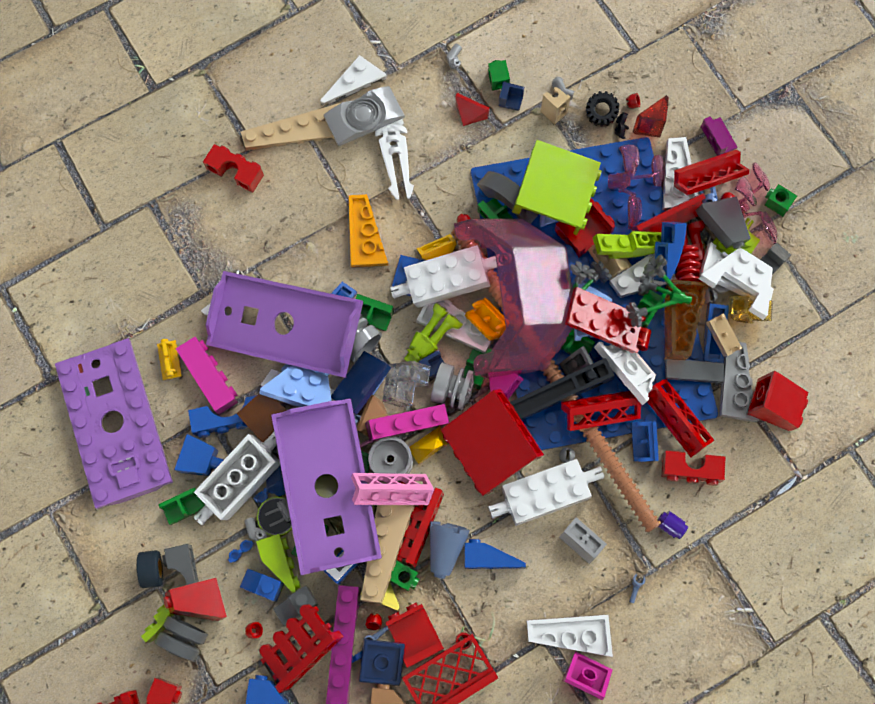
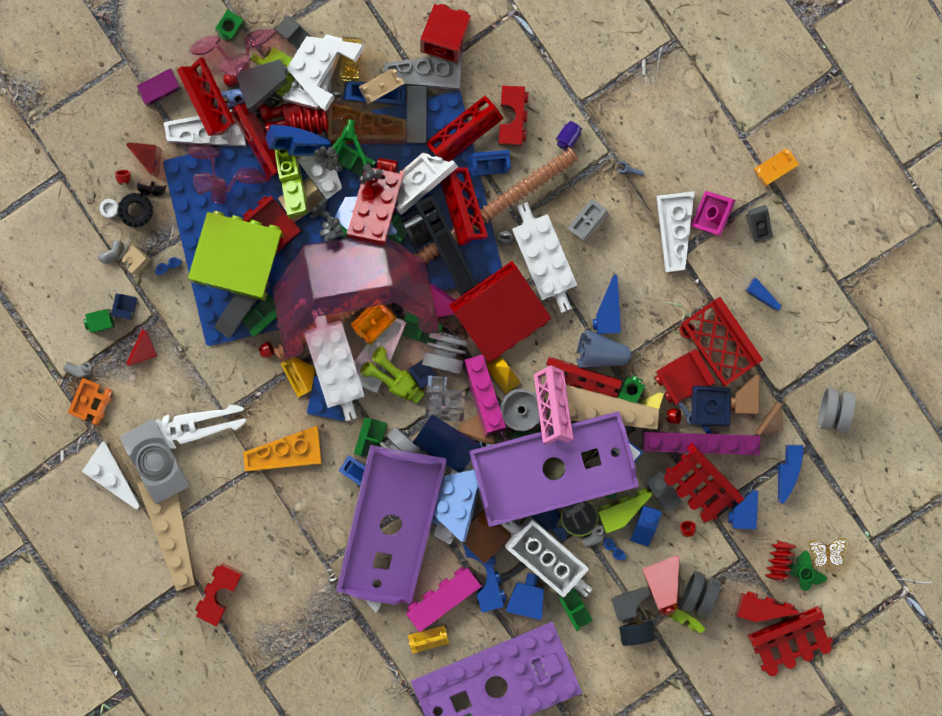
camera: 100 degrees left, 15 degrees up
none -> orange plate [68,378,113,425]
none -> white tile [100,199,118,218]
none -> blue piece [155,257,182,275]

